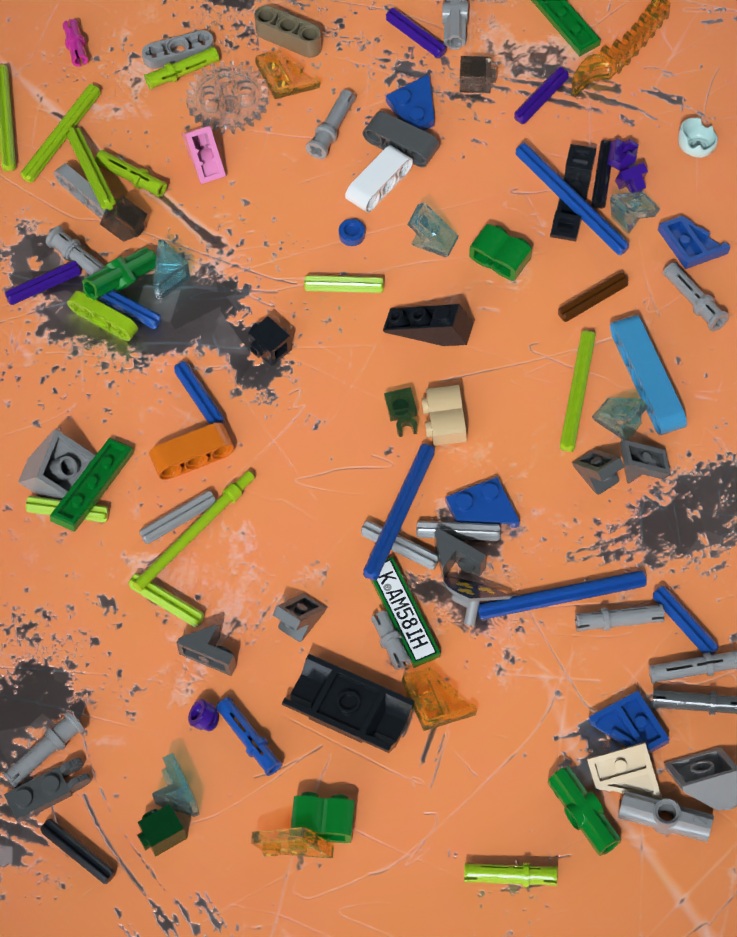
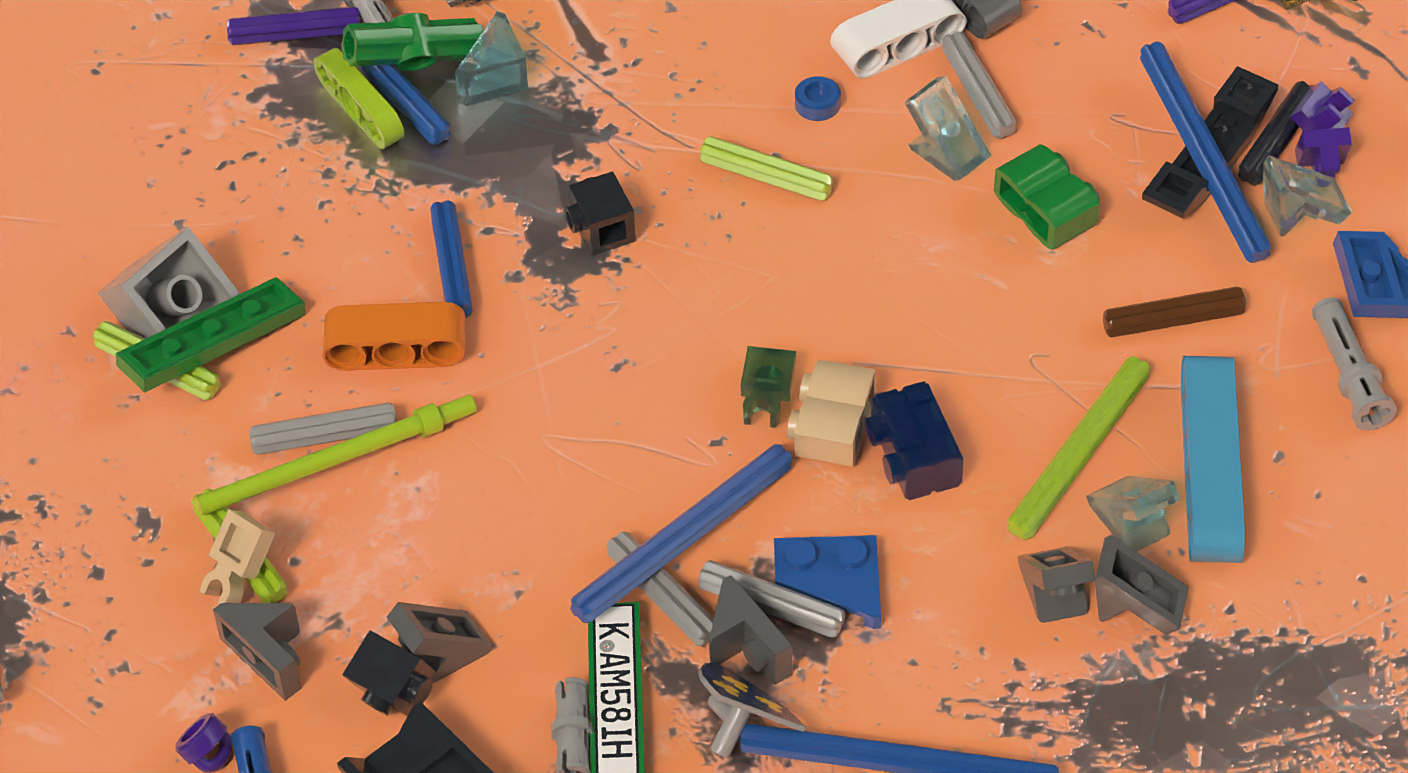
camera: 20 degrees right, 10 degrees down
black slope [383,304,474,346] -> none
none -> tan plate [200,509,276,604]
none -> black brick [342,630,436,716]
none -> clear blue brick [865,381,964,501]
none -> light grey axle [942,31,1016,139]

